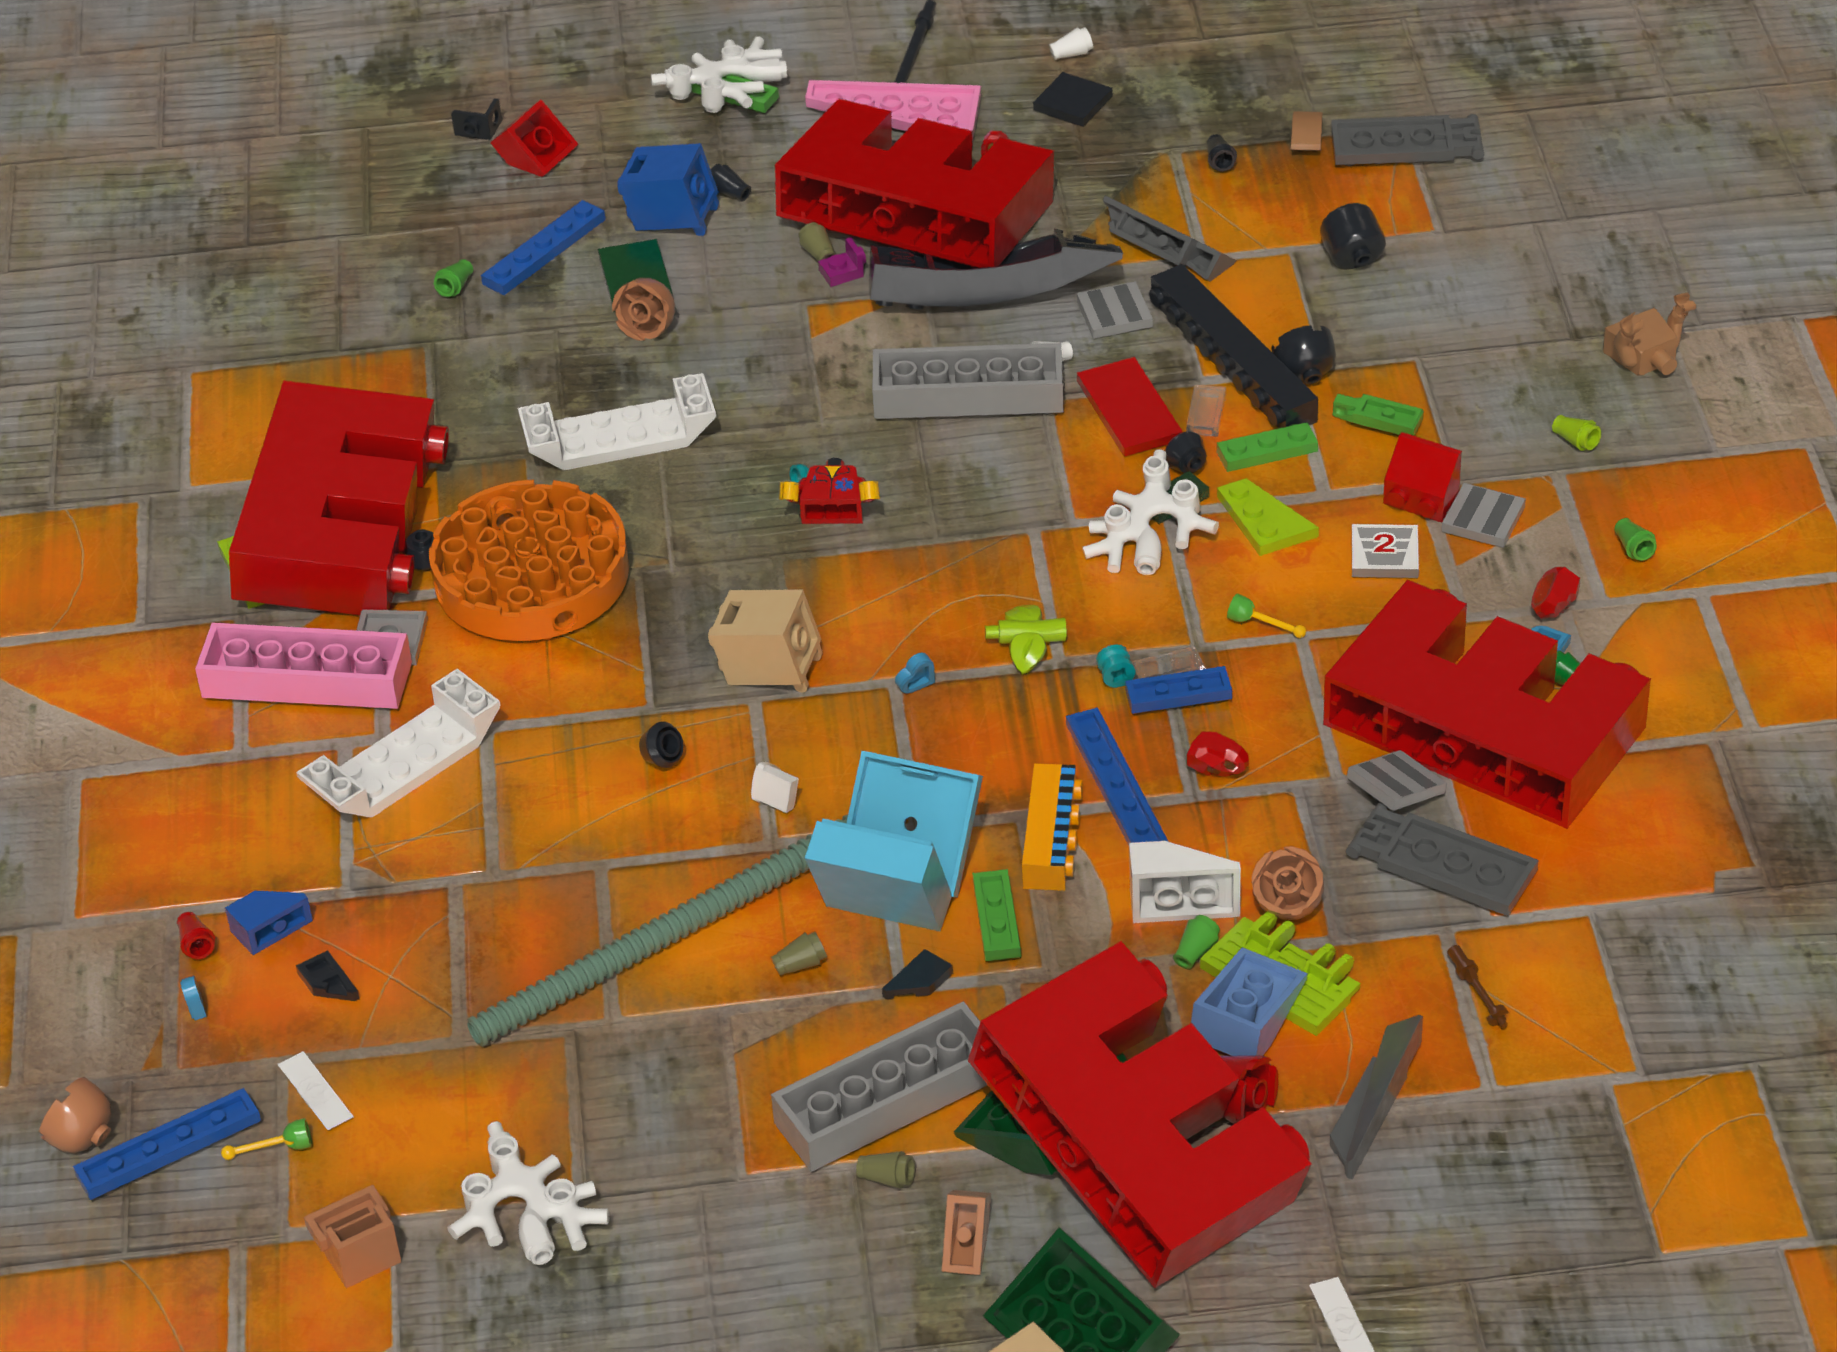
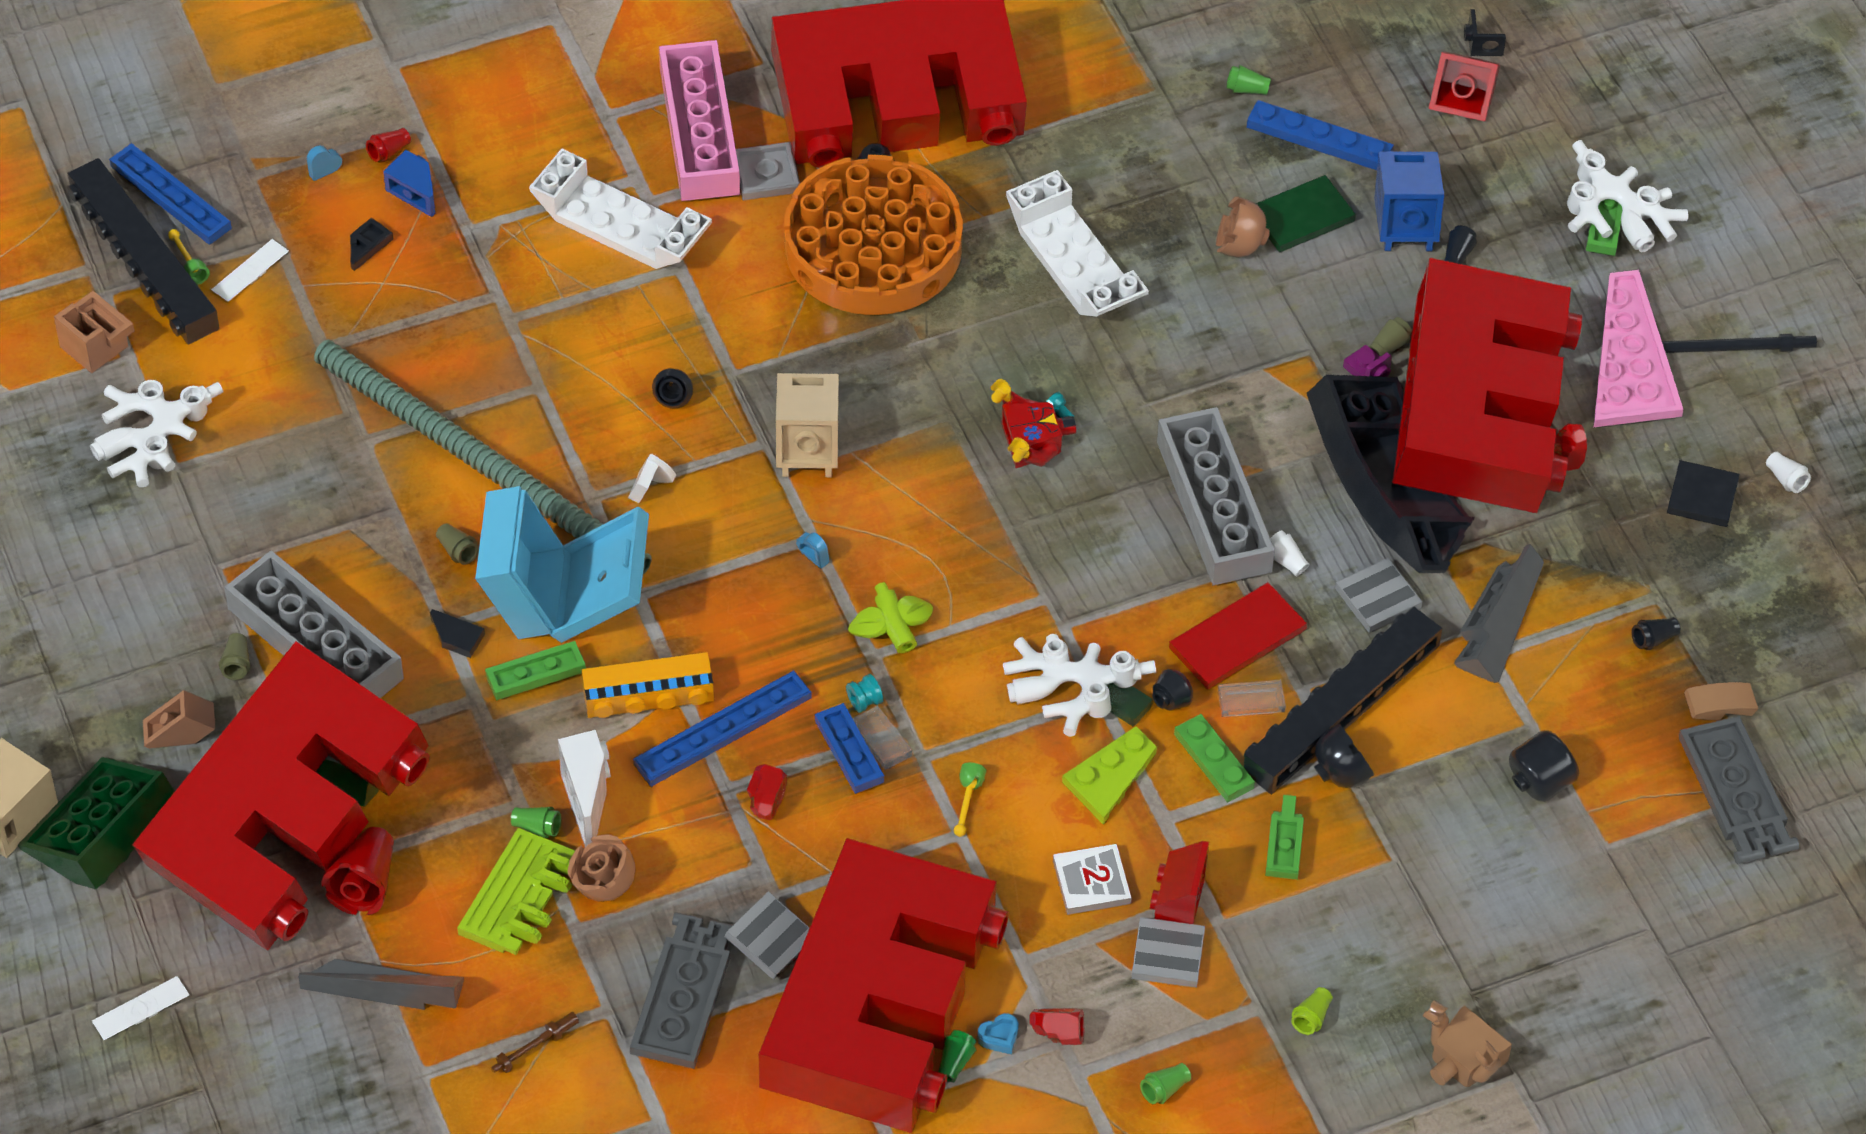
camera: 70 degrees right, 10 degrees up
nougat cylinder [39,1077,111,1153] -> none
medium blue slope [1191,947,1308,1056] -> none
none -> black brick [67,158,220,345]

